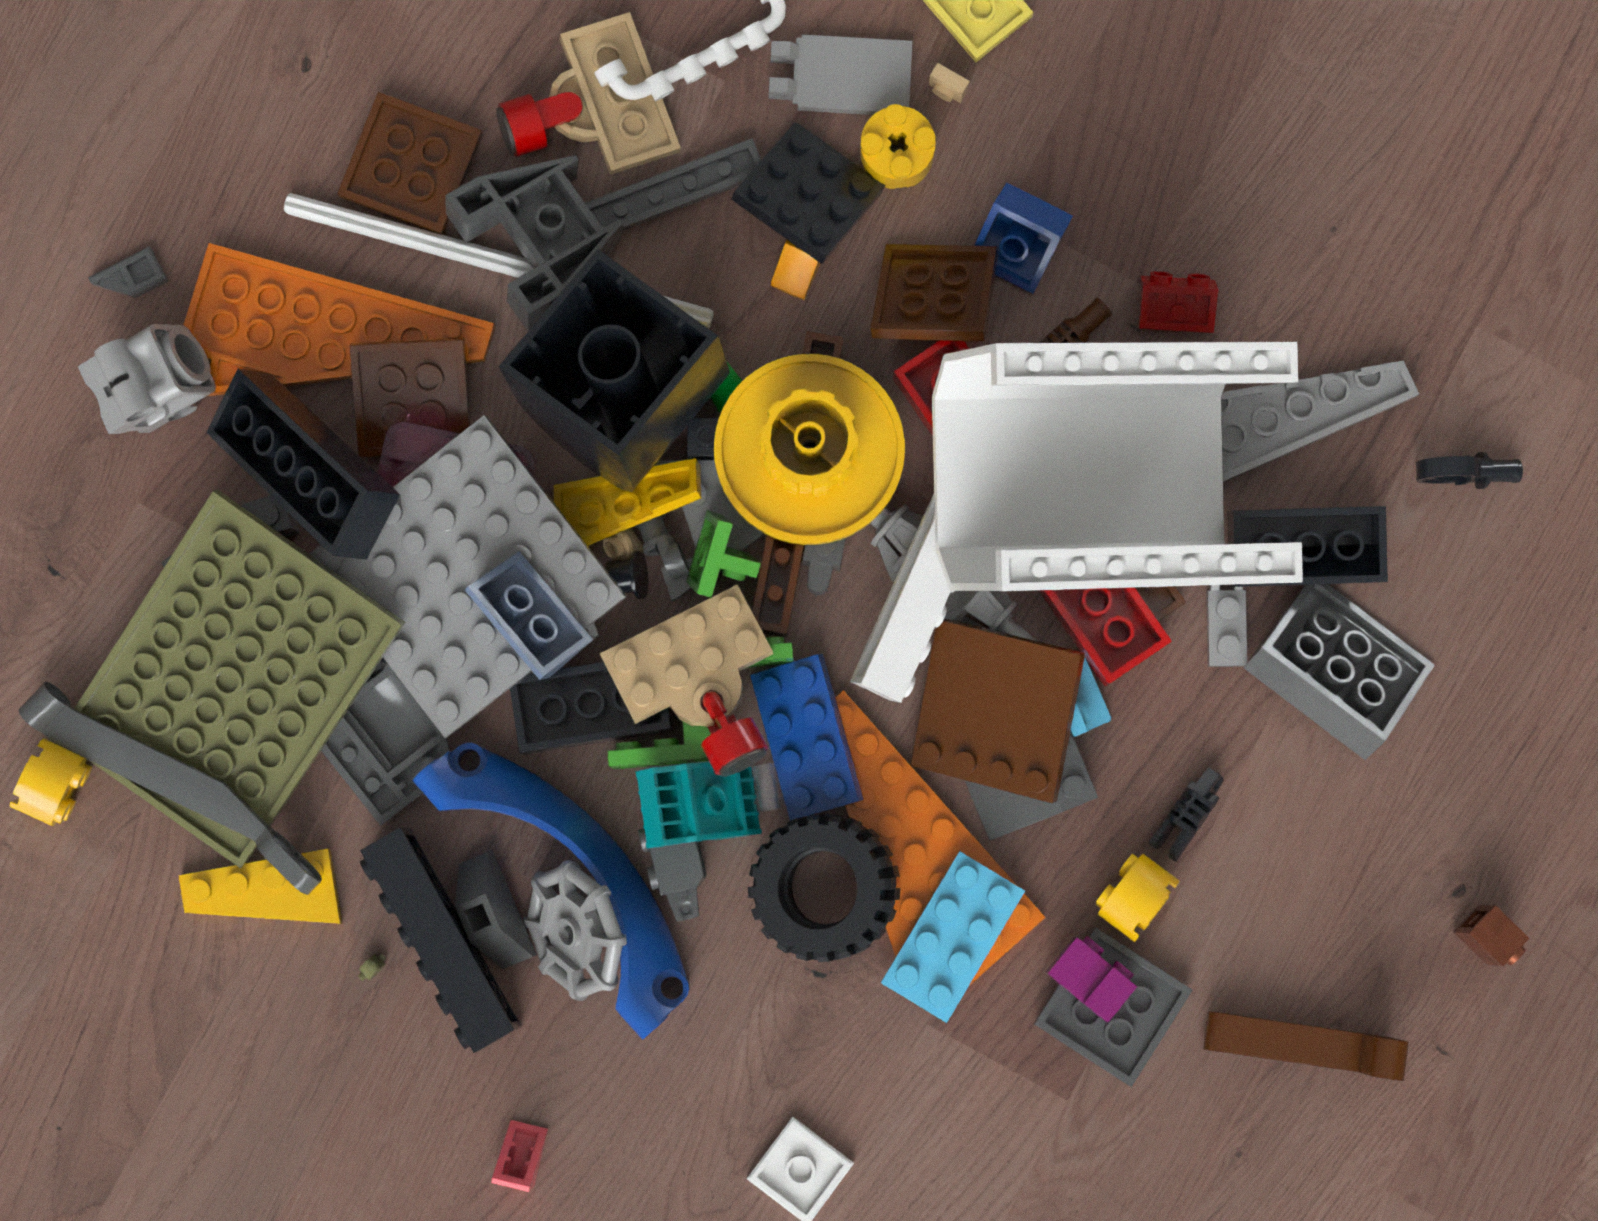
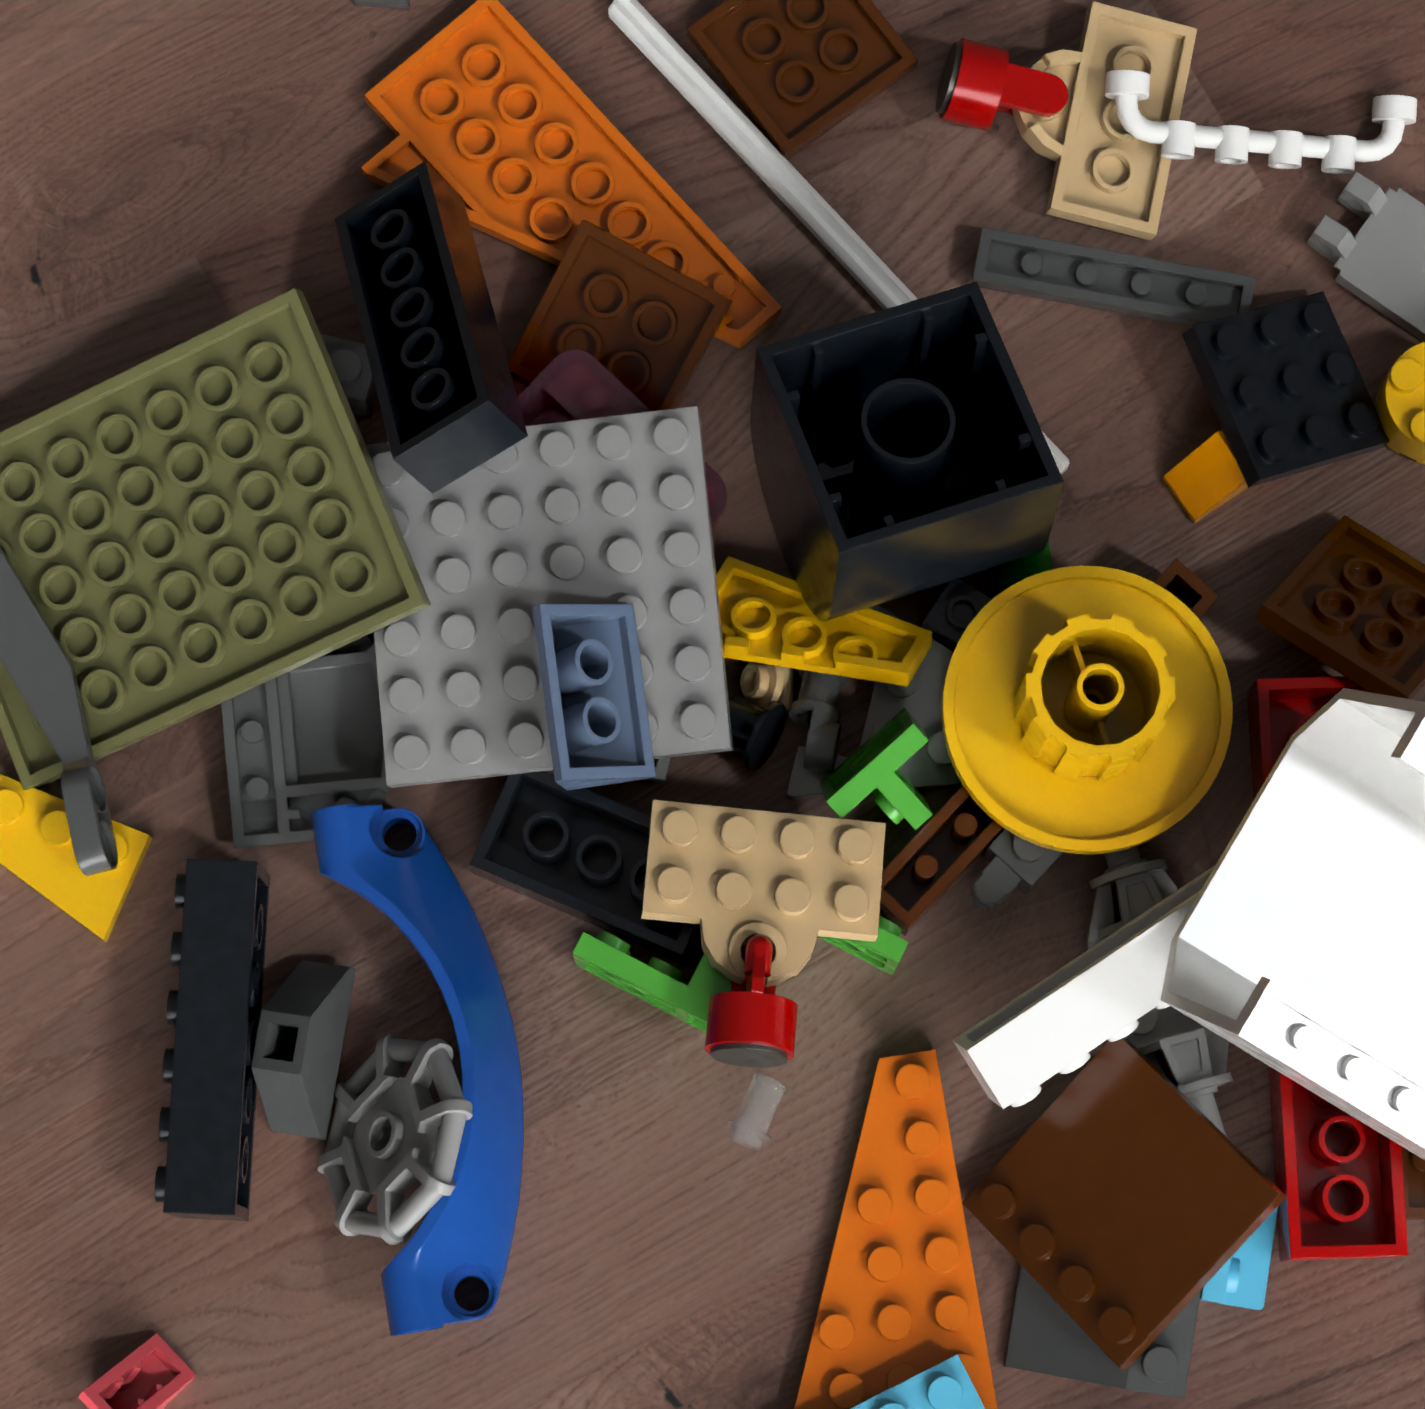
camera: 25 degrees right, 5 degrees down
light grey piece [78,324,216,434] -> none
olive piece [358,953,386,981] -> none
dark grey wedge [445,155,623,331] -> none
teal plate [635,762,762,849] -> none
dark grey hinge [638,822,707,921] -> none
black tyre [748,814,901,962] -> none
blue plate [750,654,864,821] -> none

